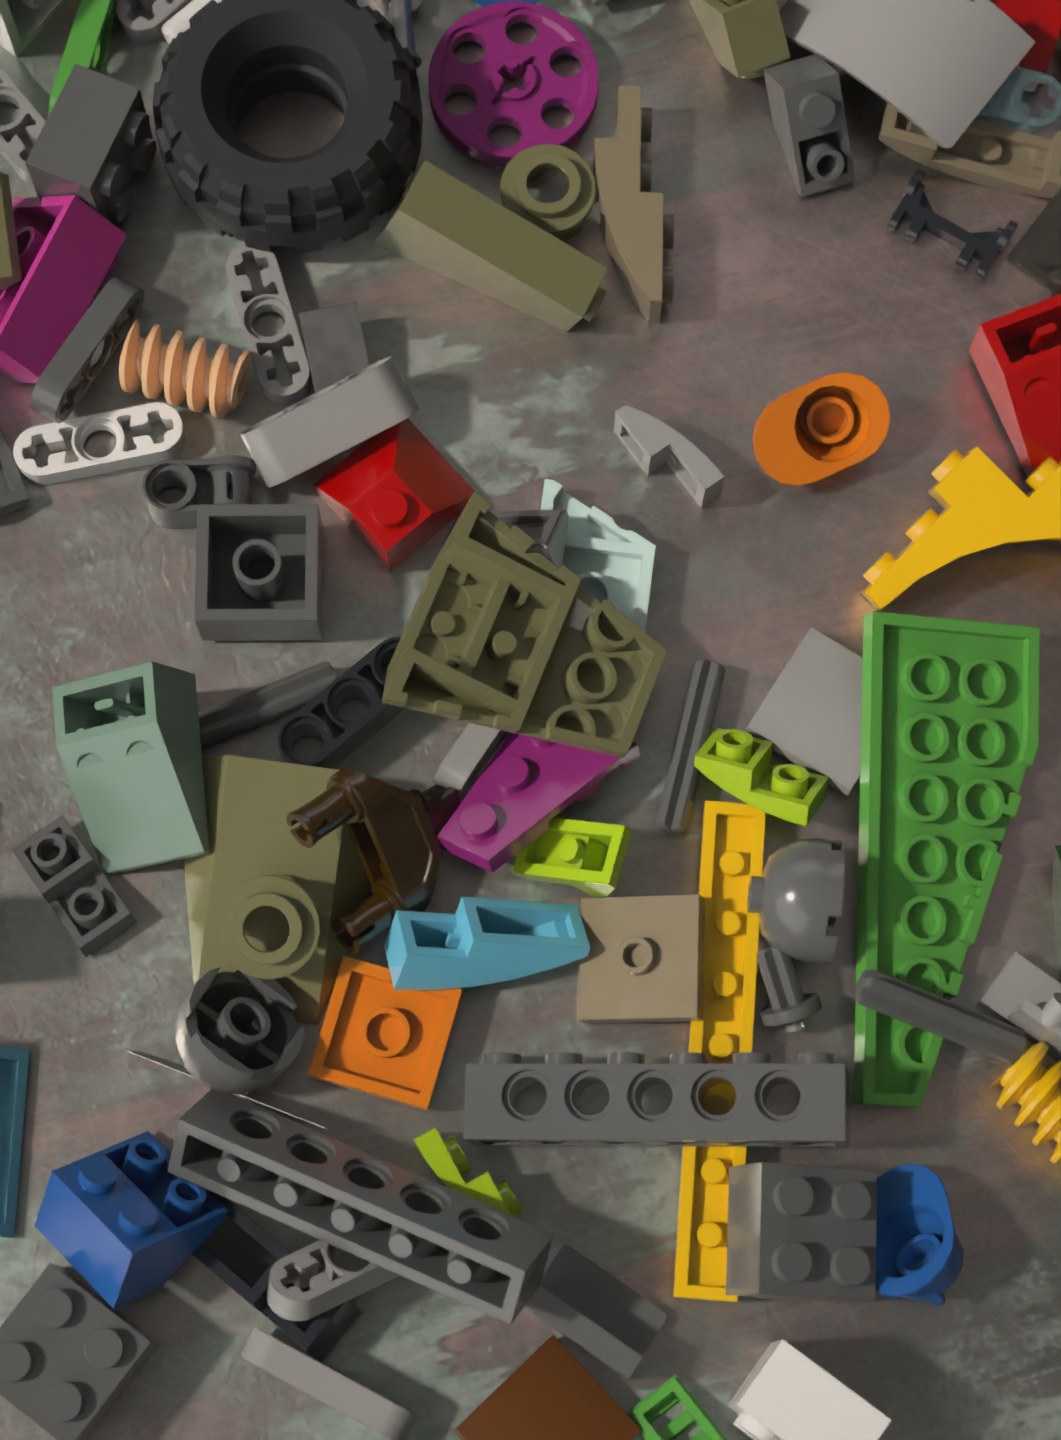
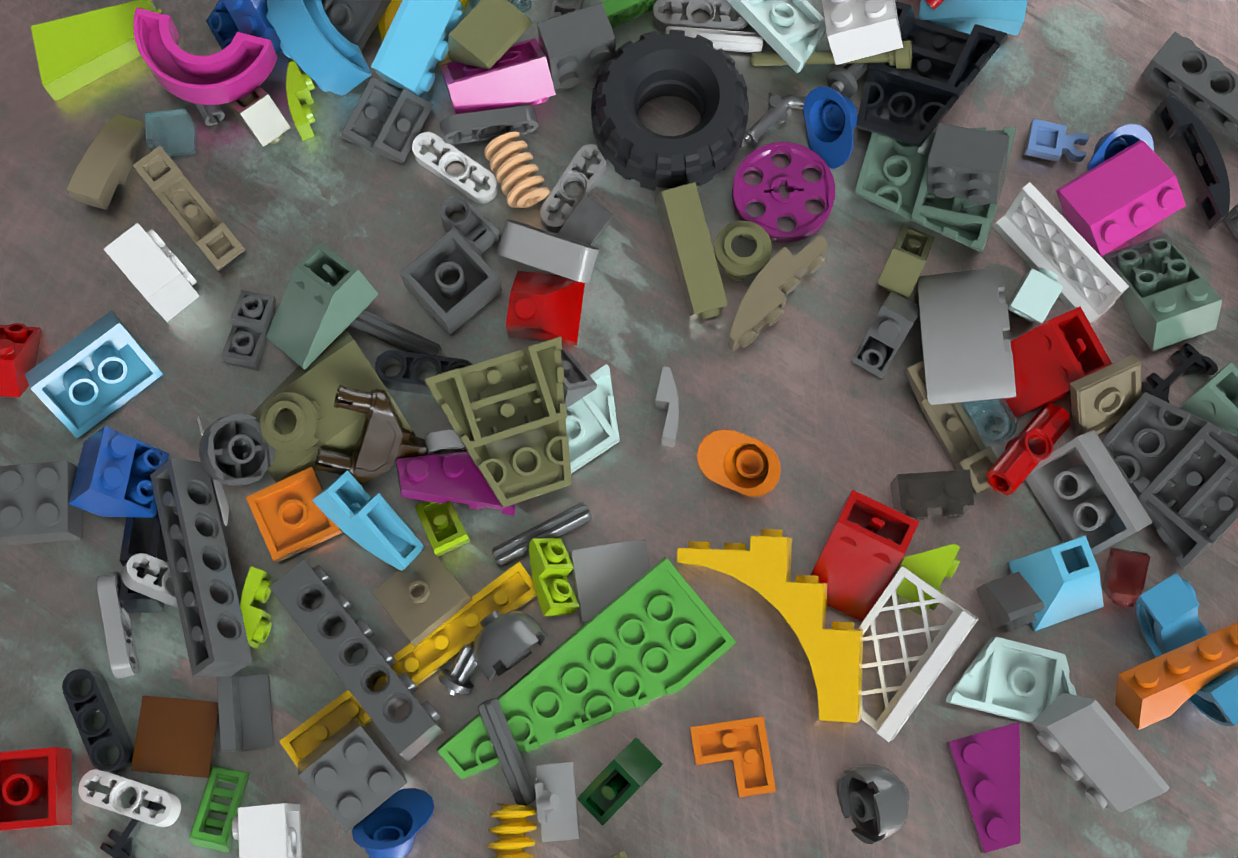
camera: 50 degrees right, 0 degrees up
black piece [886,168,1019,282] -> none

